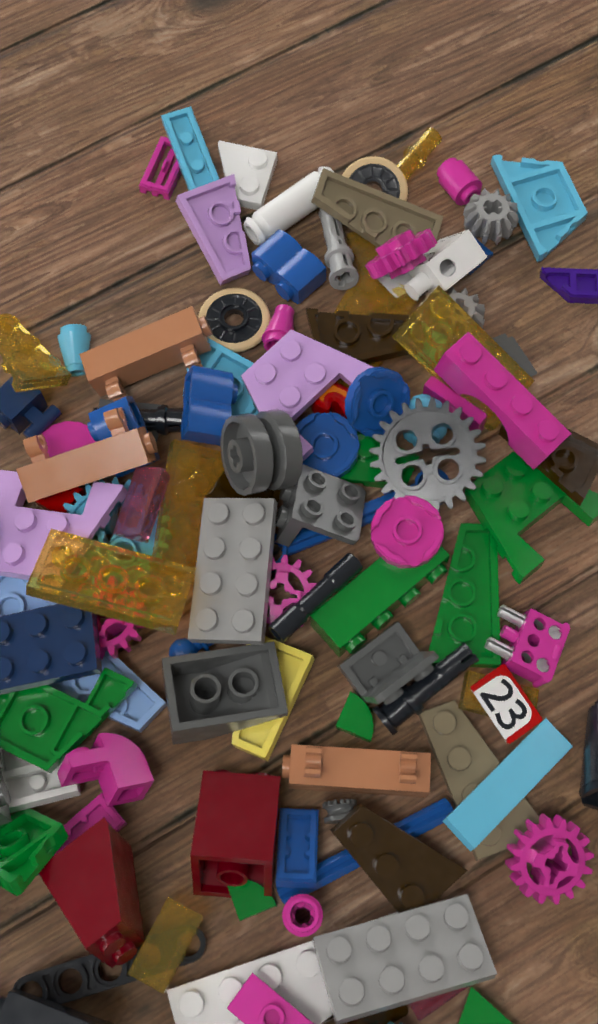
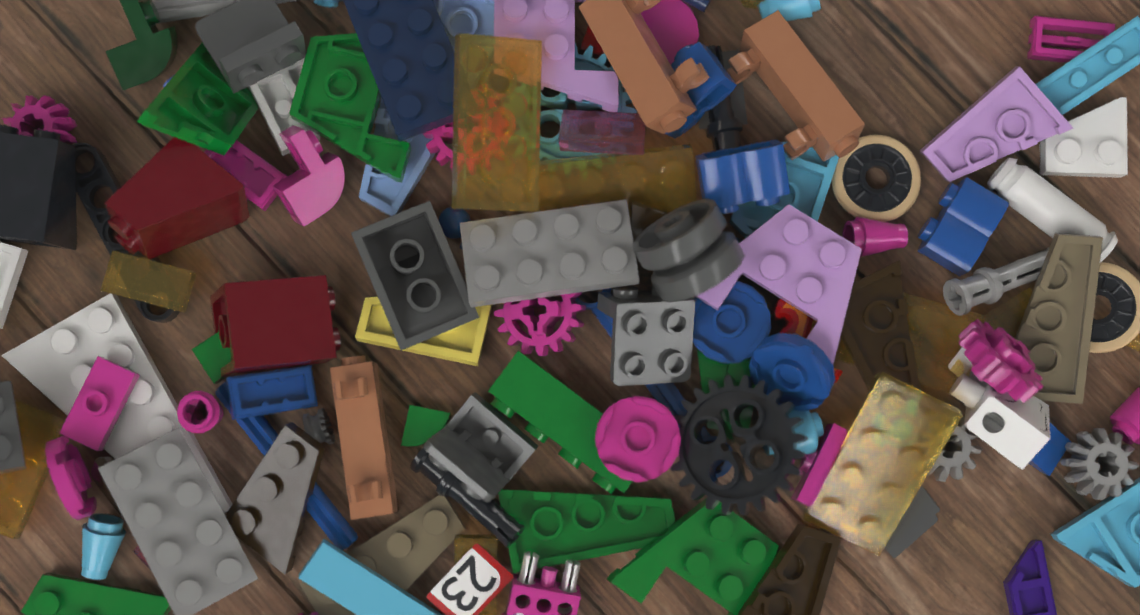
camera: 75 degrees right, 15 degrees up
black piece [268,553,363,643] -> none
dark pink arch [434,331,572,470] -> none

